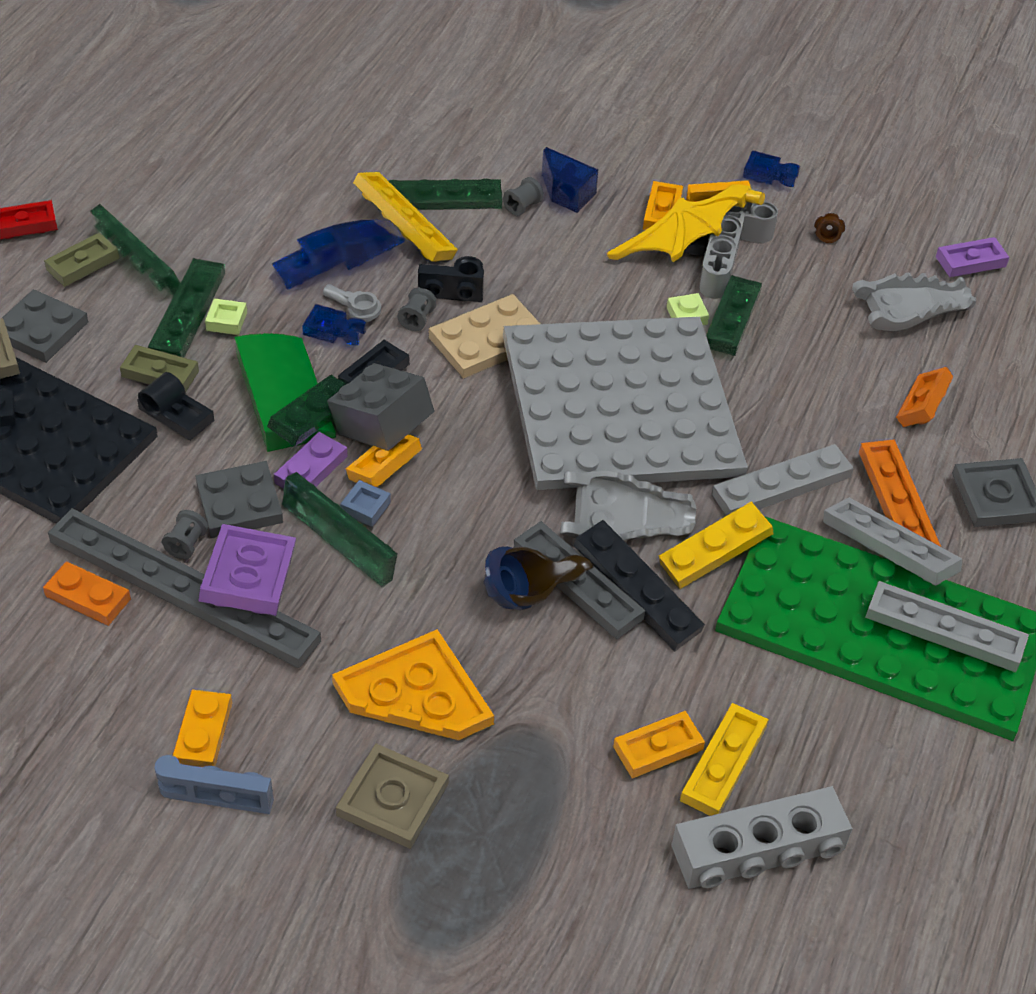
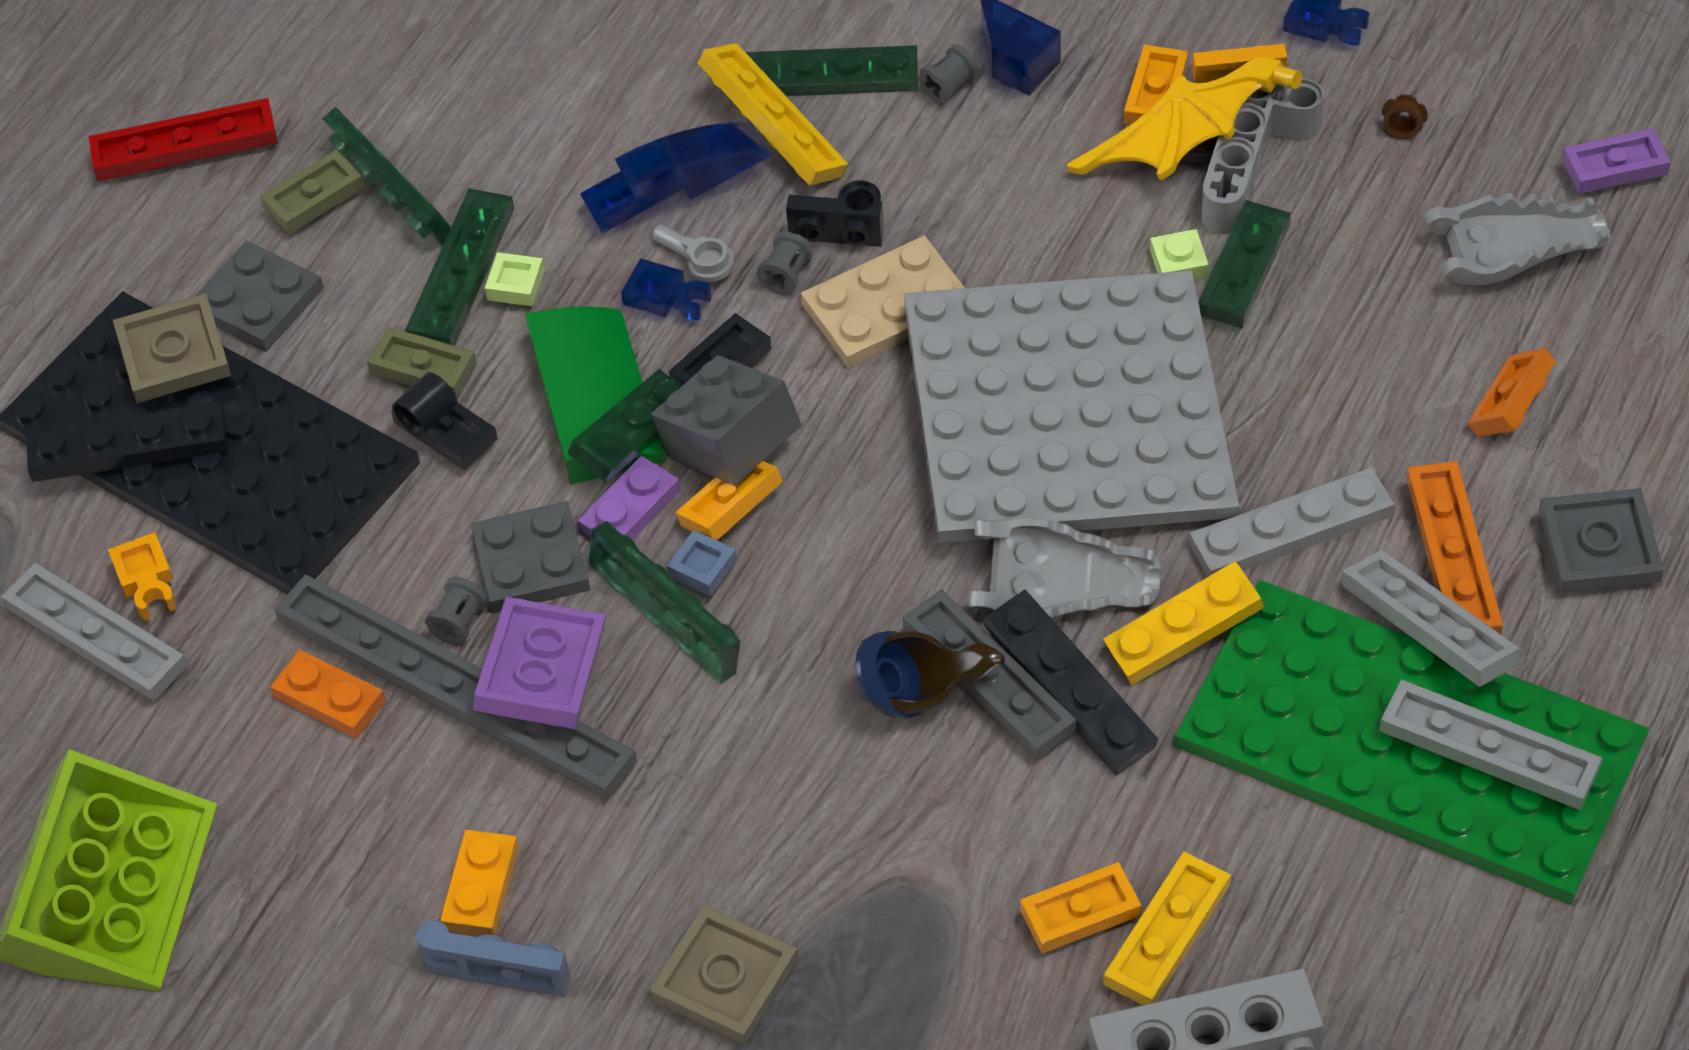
camera: 10 degrees right, 5 degrees up
light orange plate [332,629,494,740] -> none

